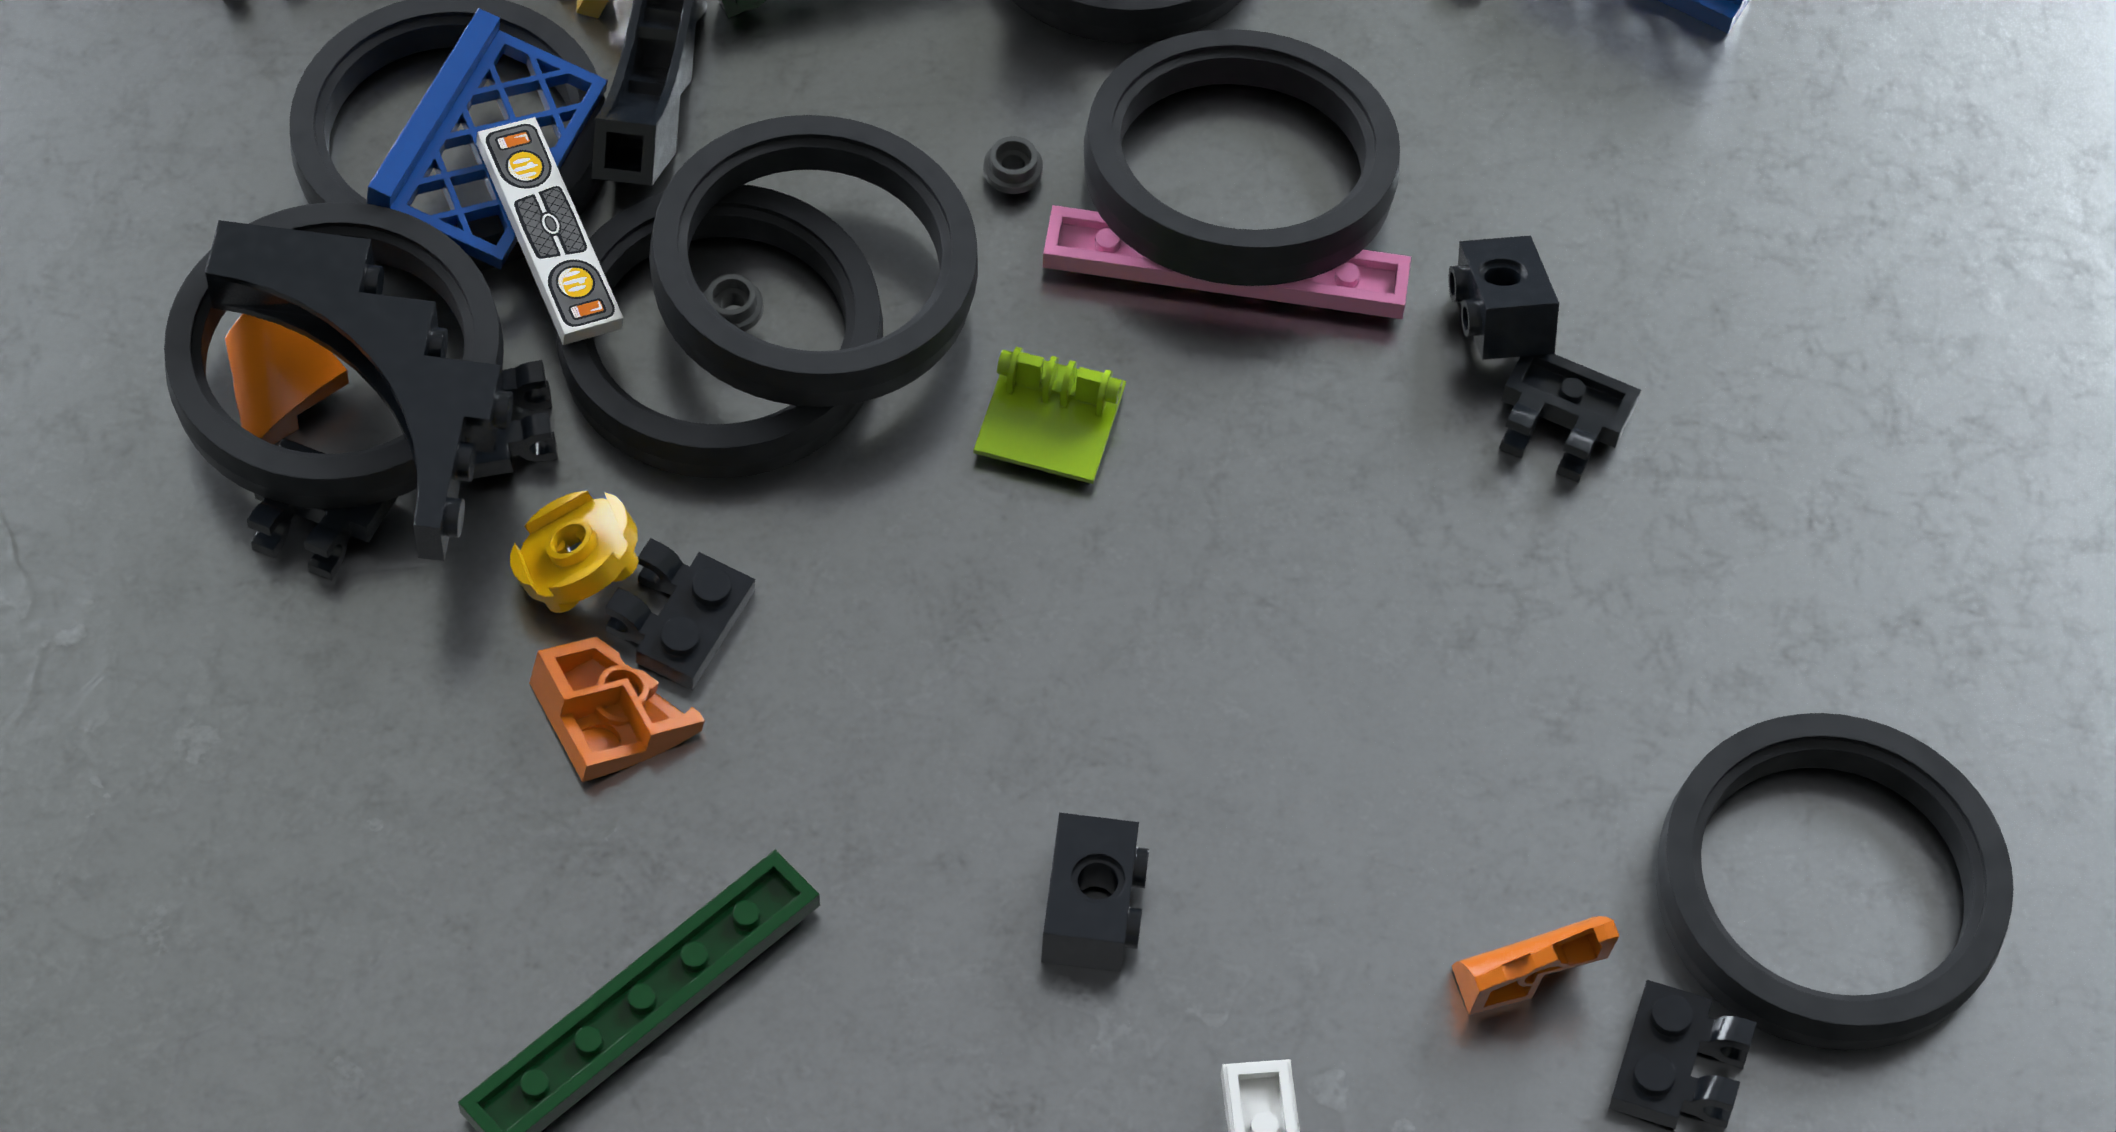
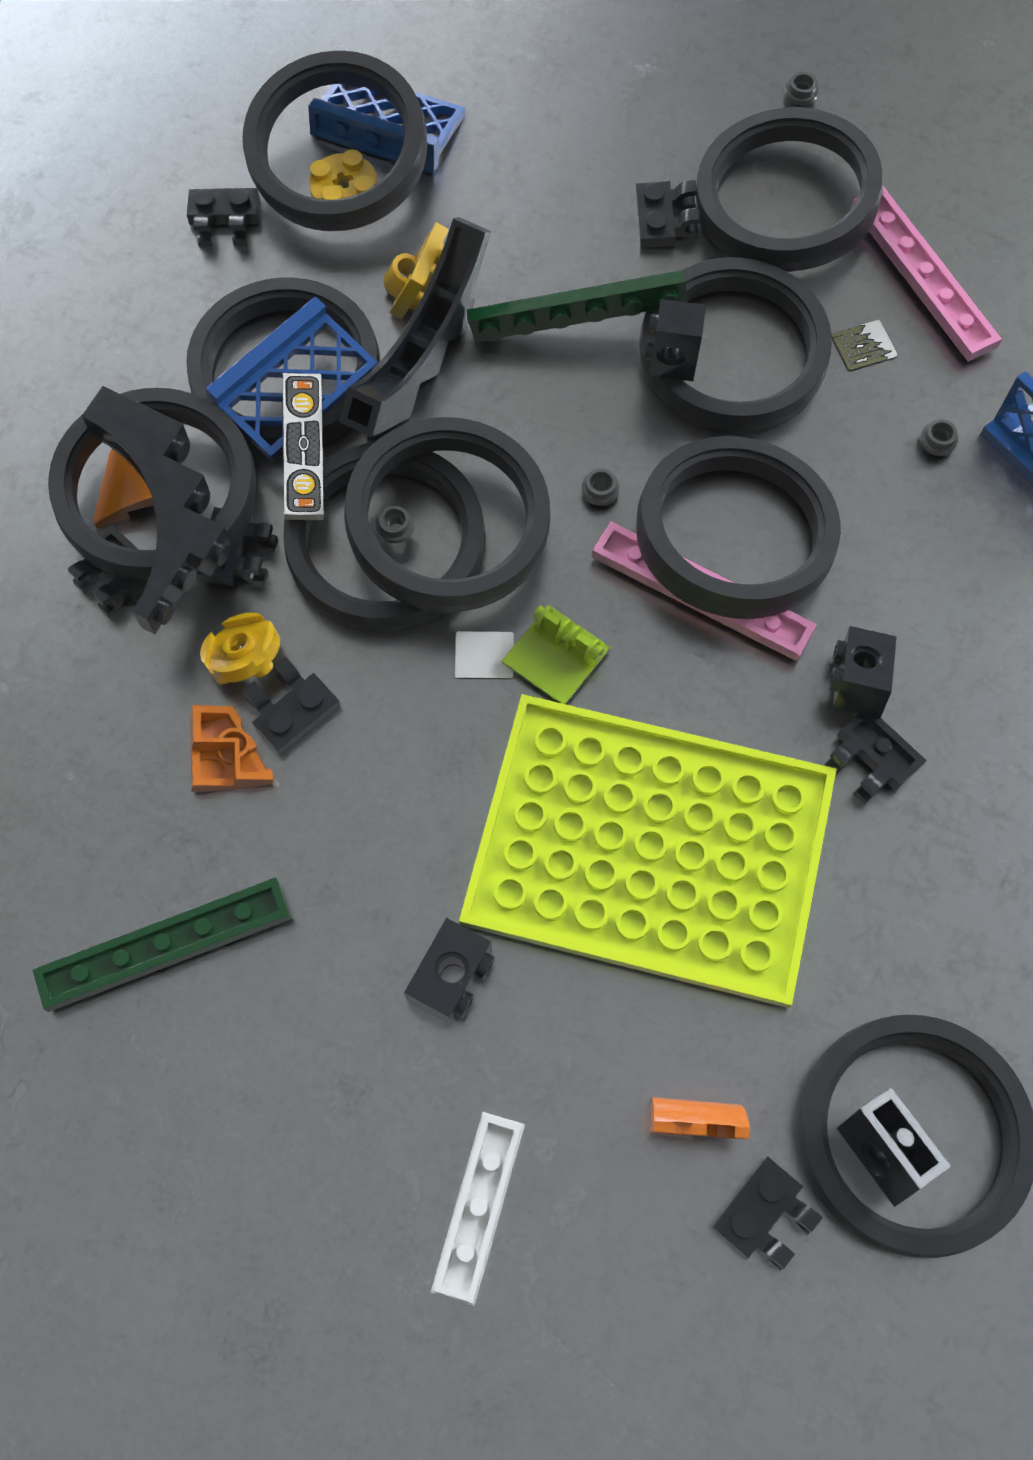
camera: 25 degrees right, 10 degrees up
none -> white sticker [455,631,514,678]
none -> neon yellow plate [459,694,837,1008]
none -> black brick [837,1087,951,1207]

